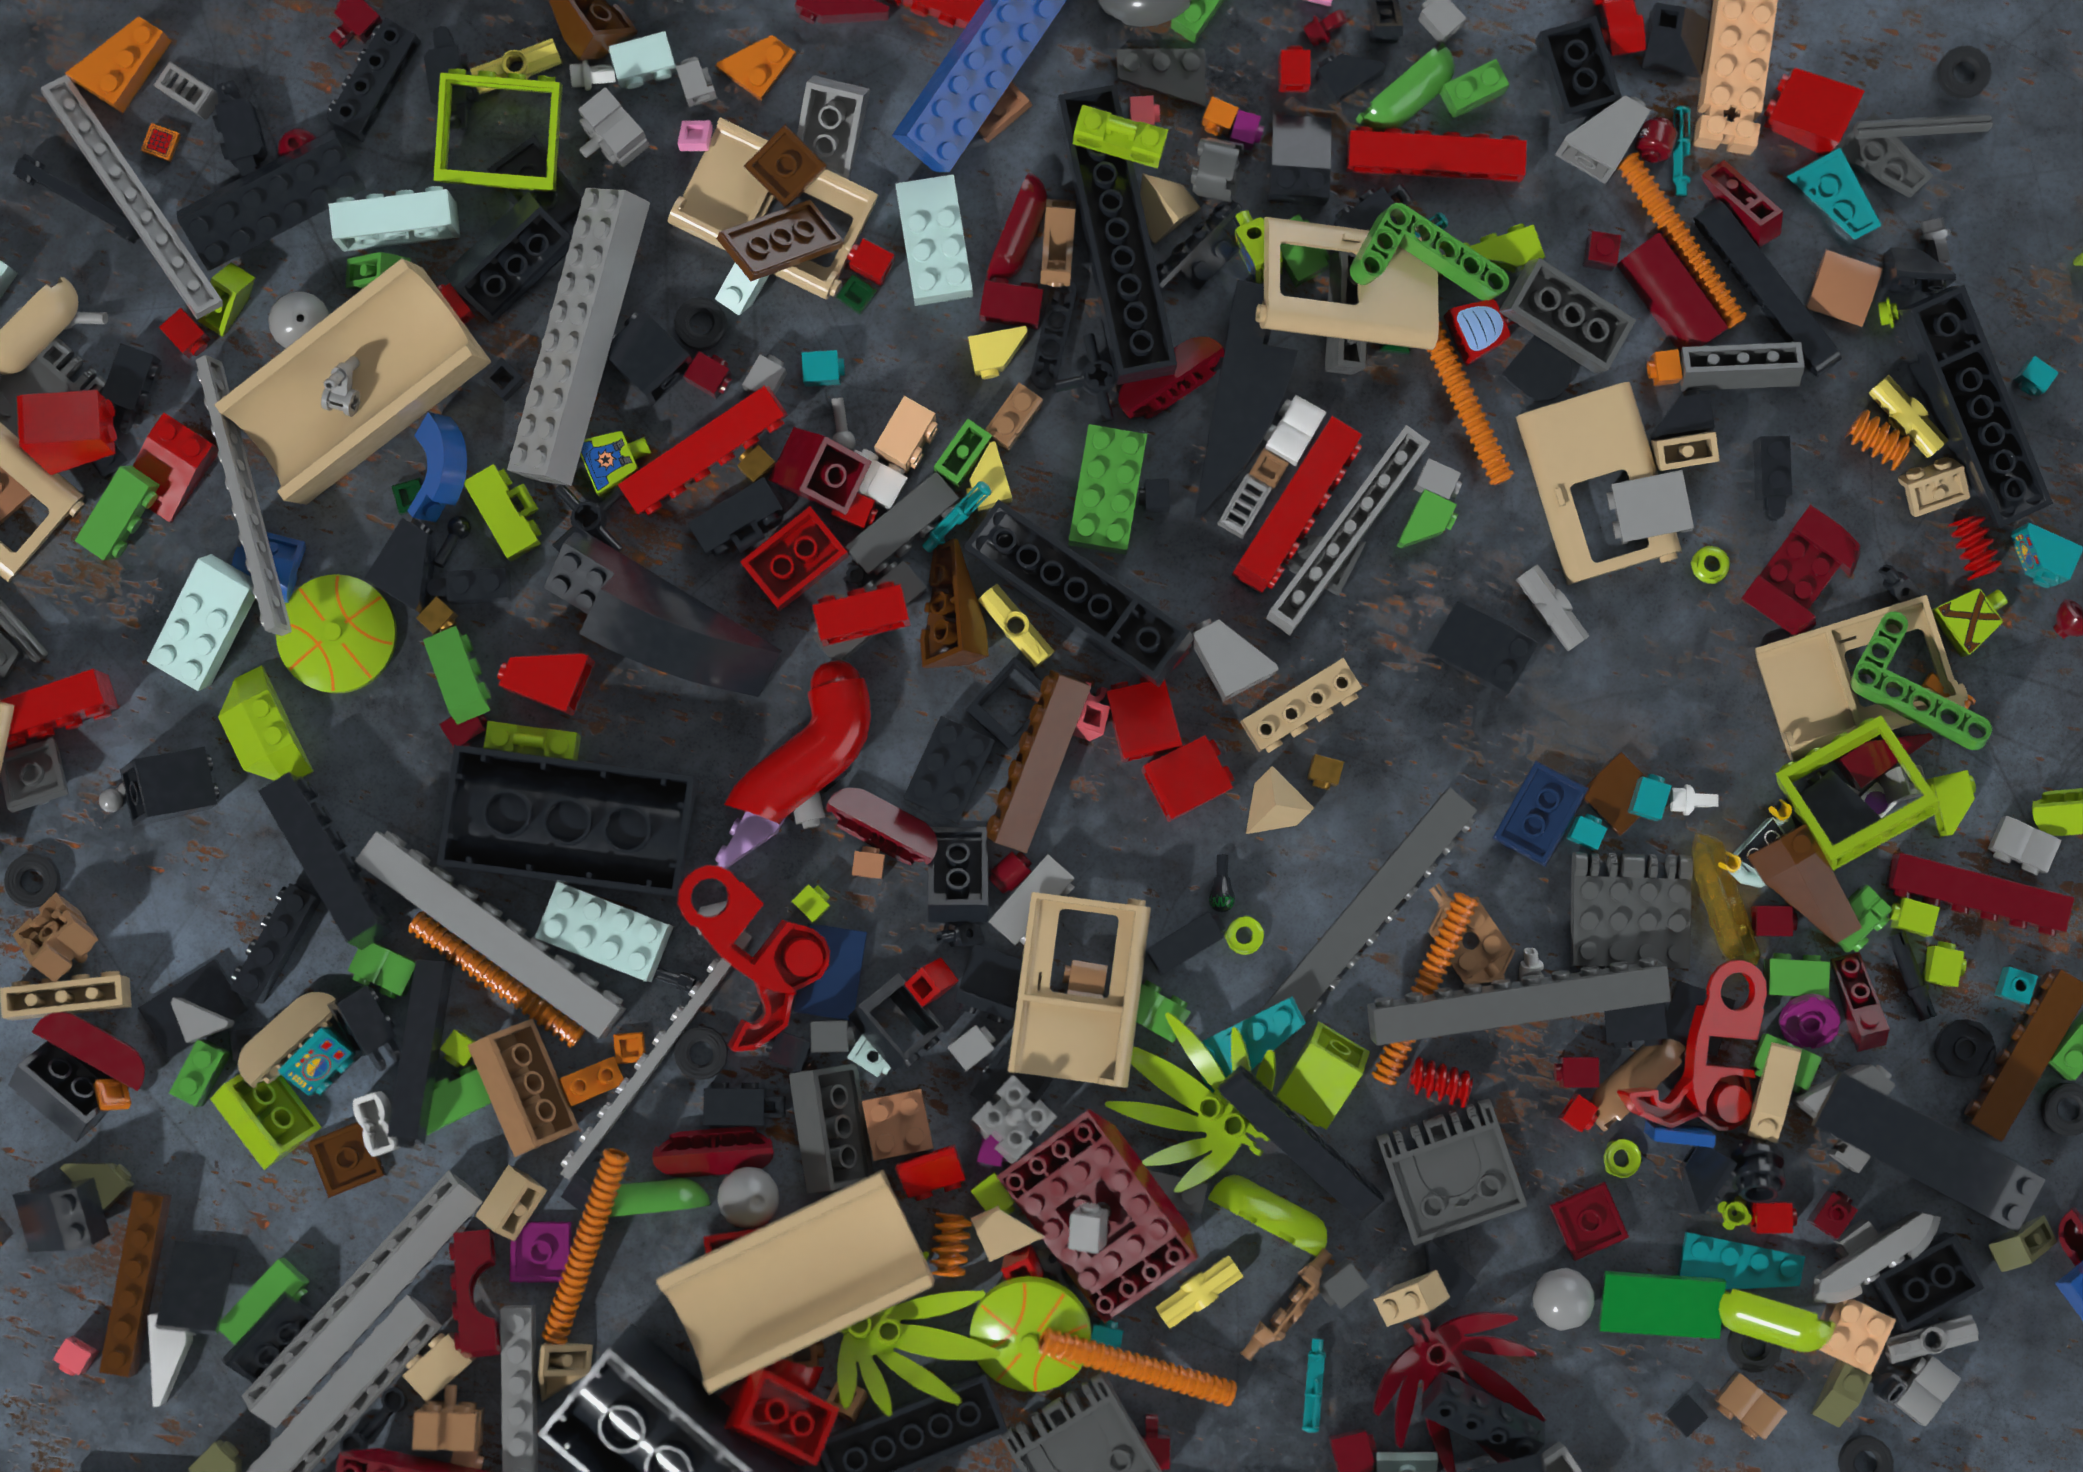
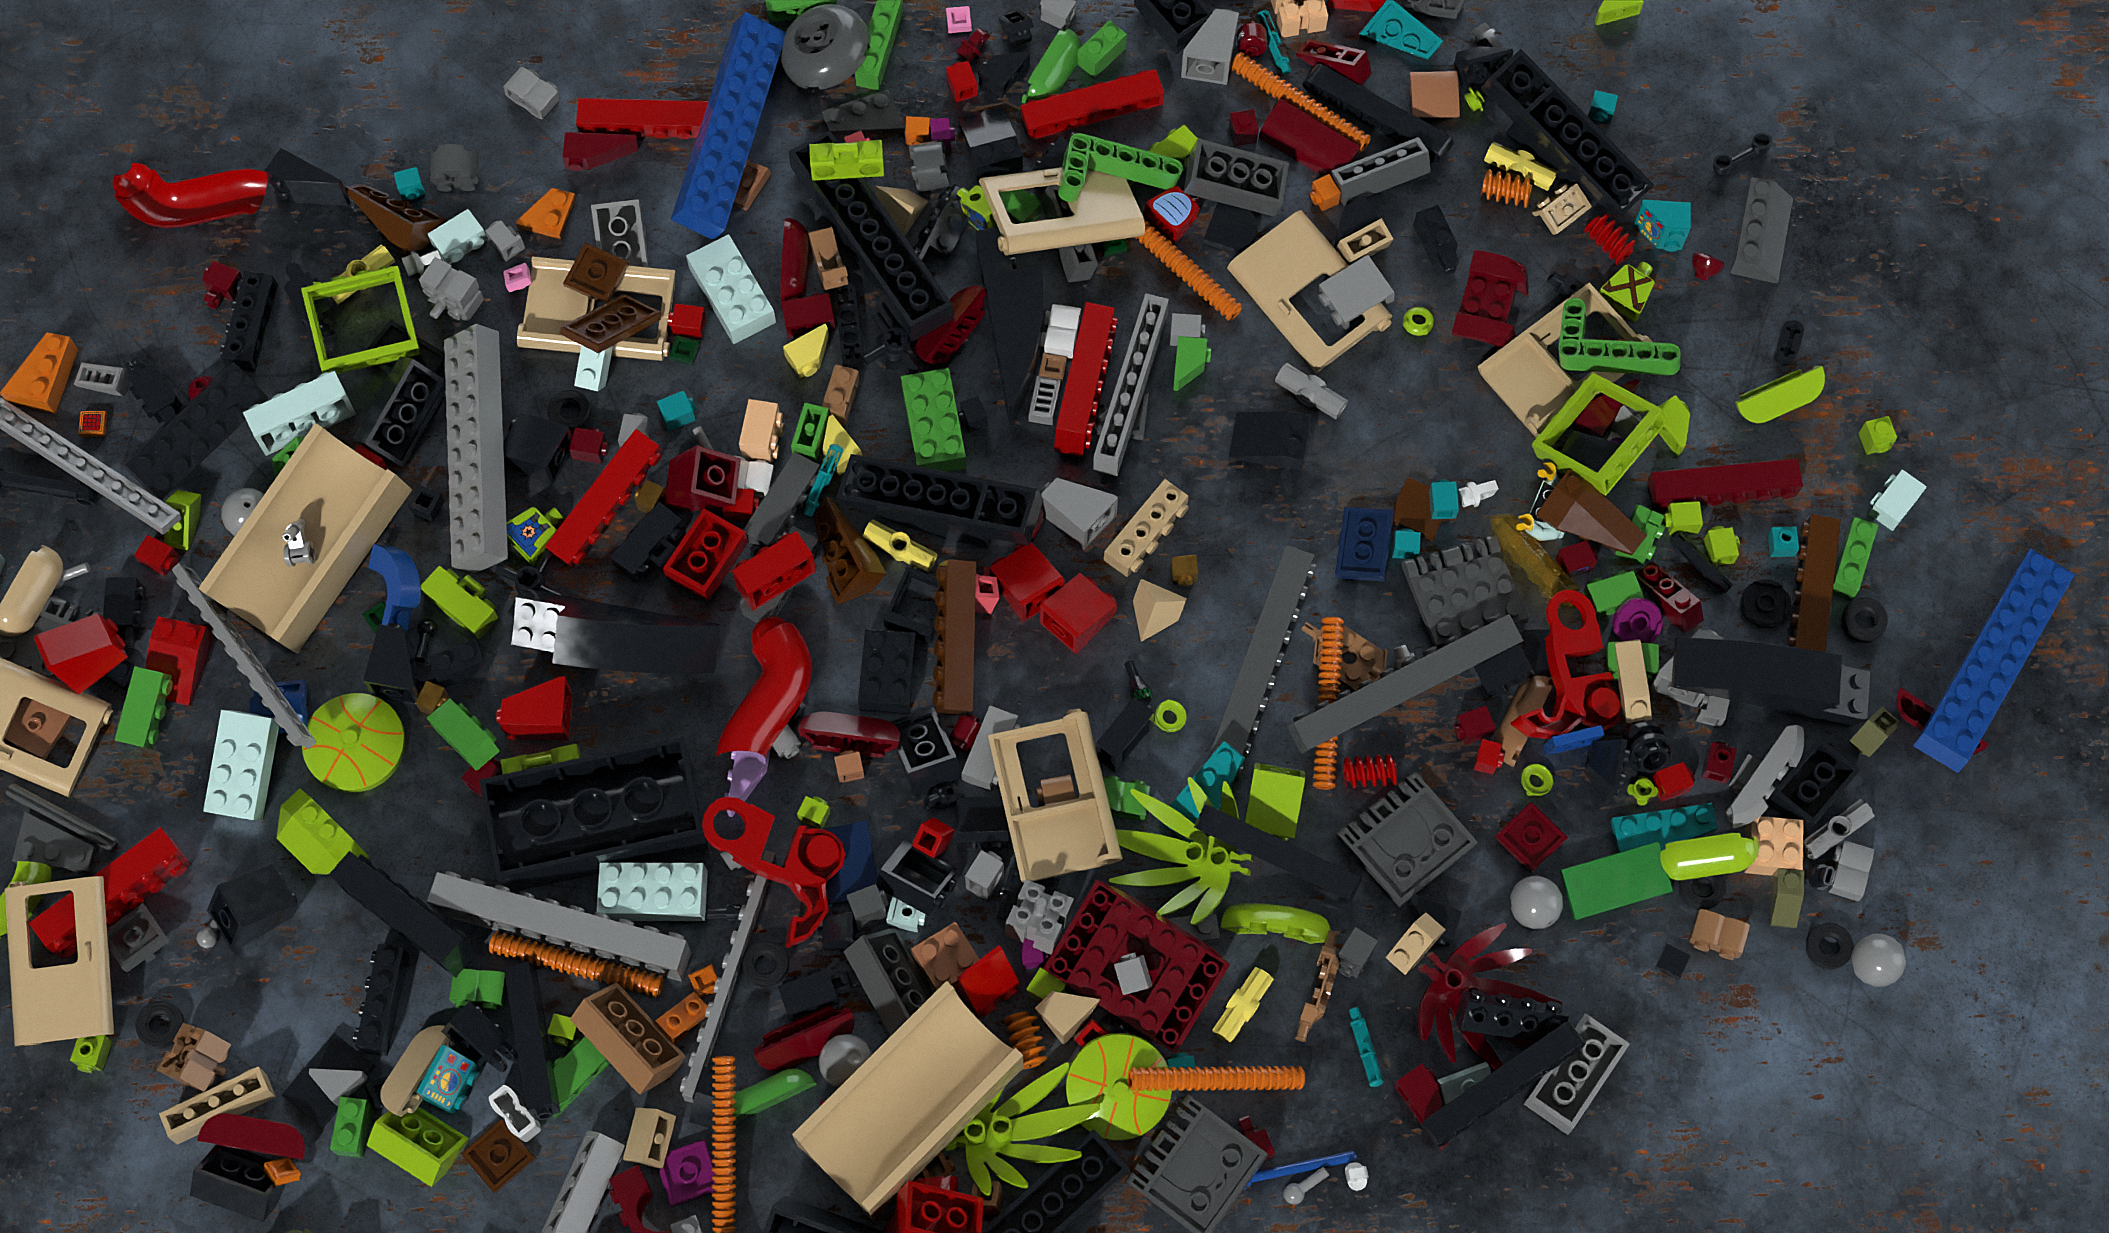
camera: 15 degrees left, 15 degrees down
light grey brick [1987,816,2062,876] -> none

